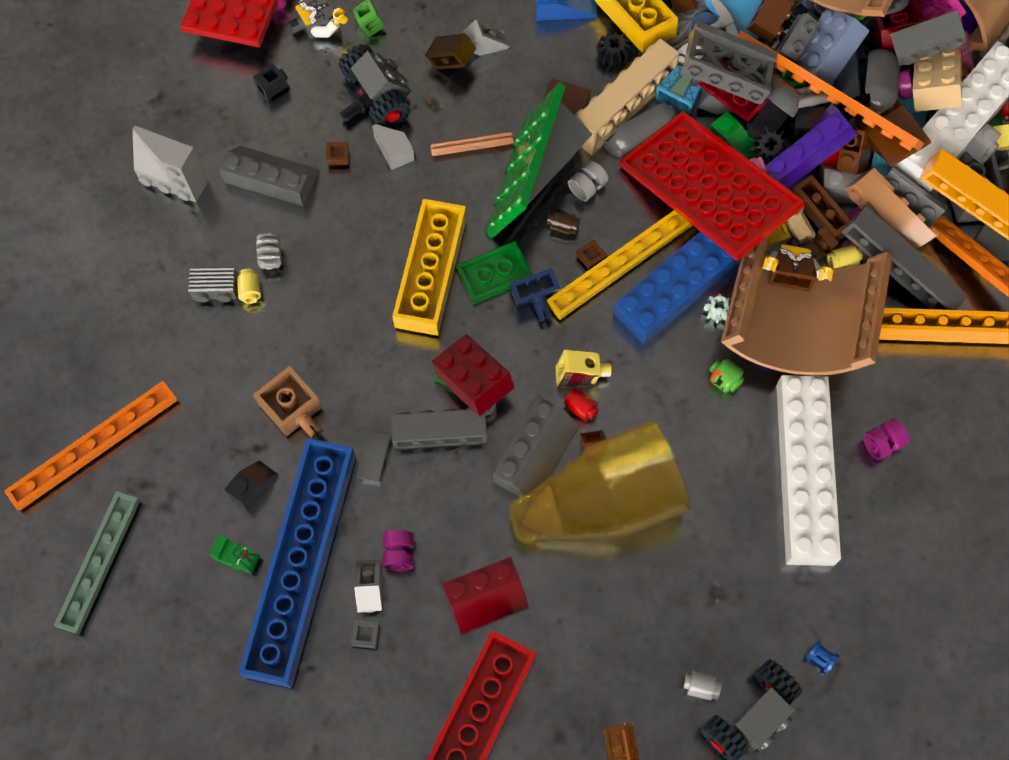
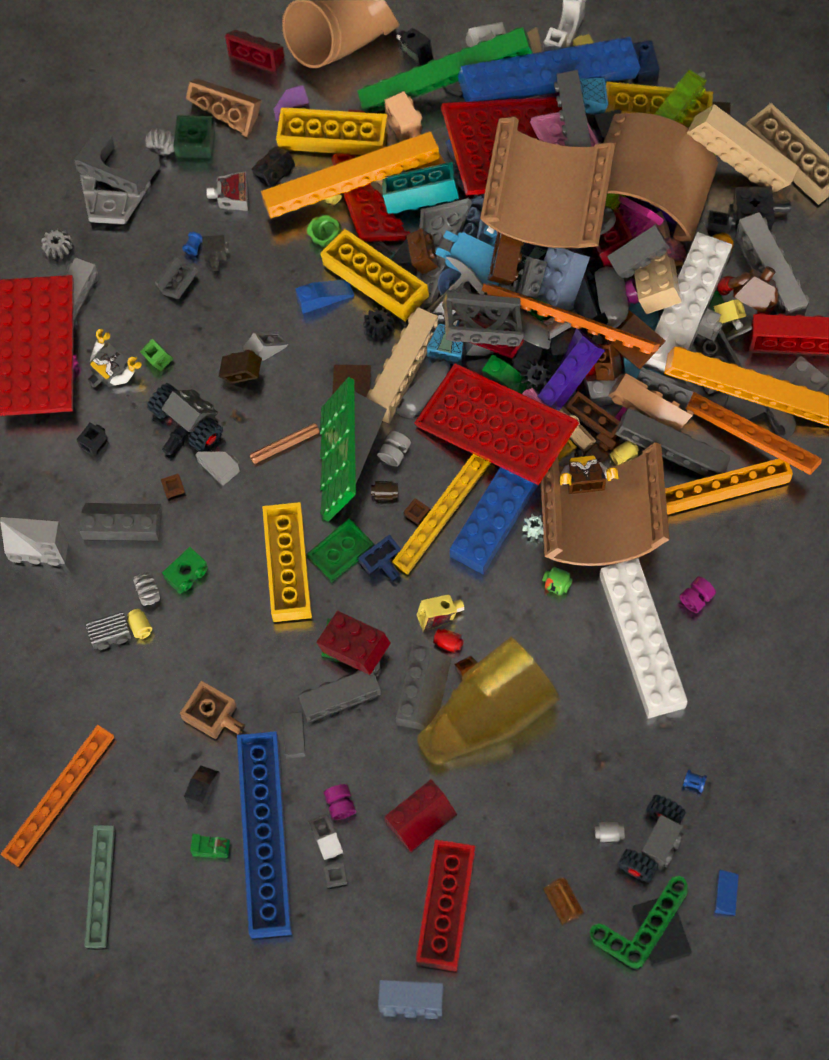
camera: 15 degrees left, 0 degrees up
none -> green brick [162,547,208,594]

